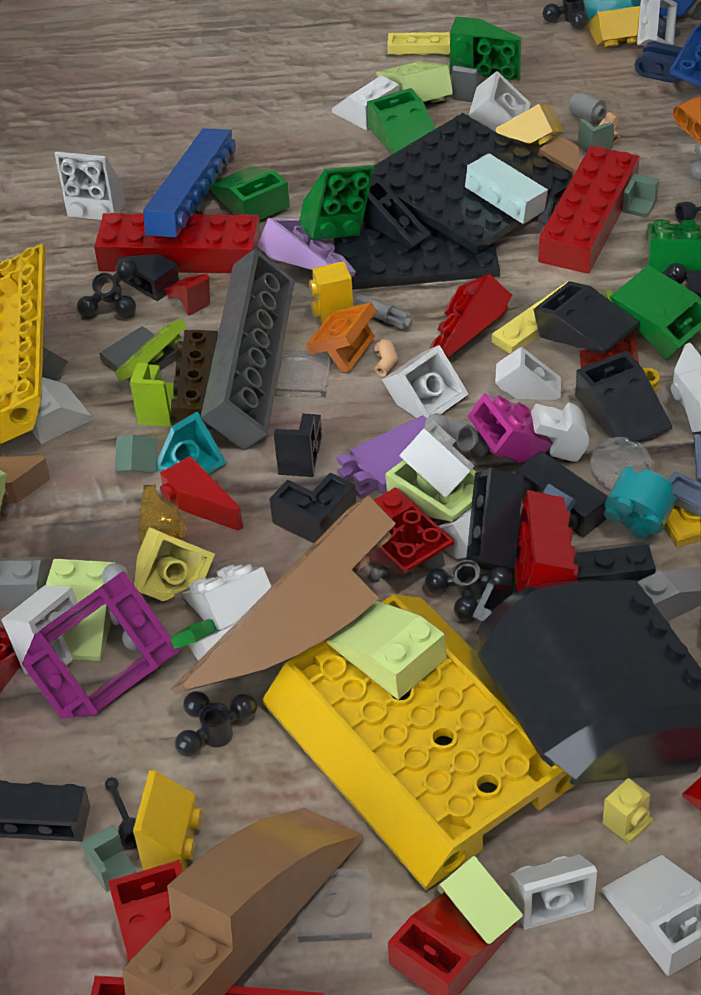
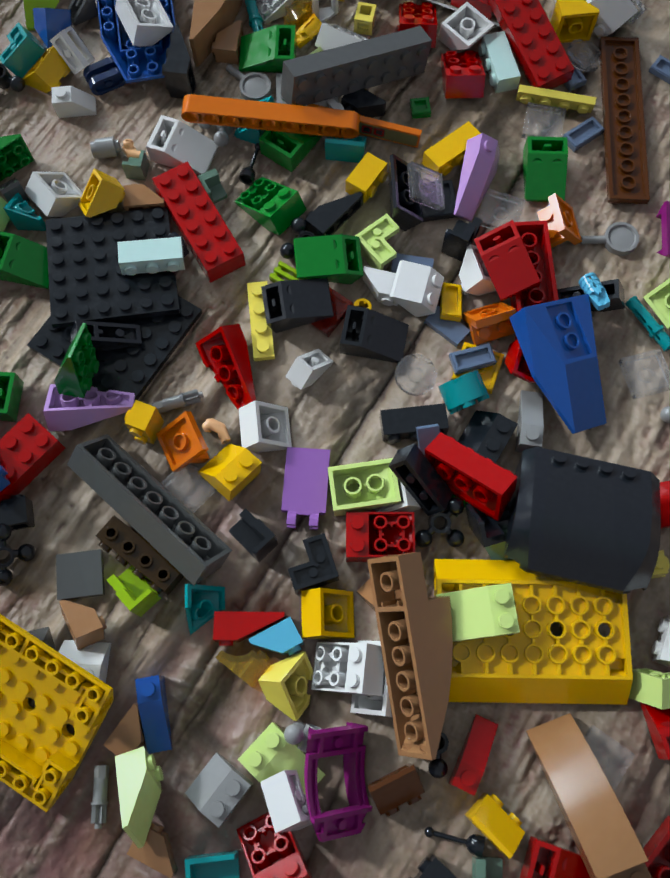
camera: 55 degrees left, 25 degrees up
lime plate [114,317,187,381] -> none
sand green panel [115,434,158,473] -> none
red slope [164,273,210,316] -> none
green tile [170,619,217,649] -> none
white panel [399,421,474,497] -> none
light grey piece [425,413,490,457] -> none
dark pink brick [467,393,553,464] -> none
white brick [531,402,589,462] -> none
none -> teal slope [3,193,46,231]
none -> white slope [51,86,97,118]
none -> medium nougat slope [59,600,107,650]
none -> blue slope [135,675,173,754]
none -> white slope [146,115,219,175]
none -> yellow slope [198,444,262,502]
none -> medium azure slope [248,617,304,656]
none -> yellow slope [301,587,355,639]
none -> reddish brown slope [367,763,425,817]
none -> red slope [448,714,498,796]

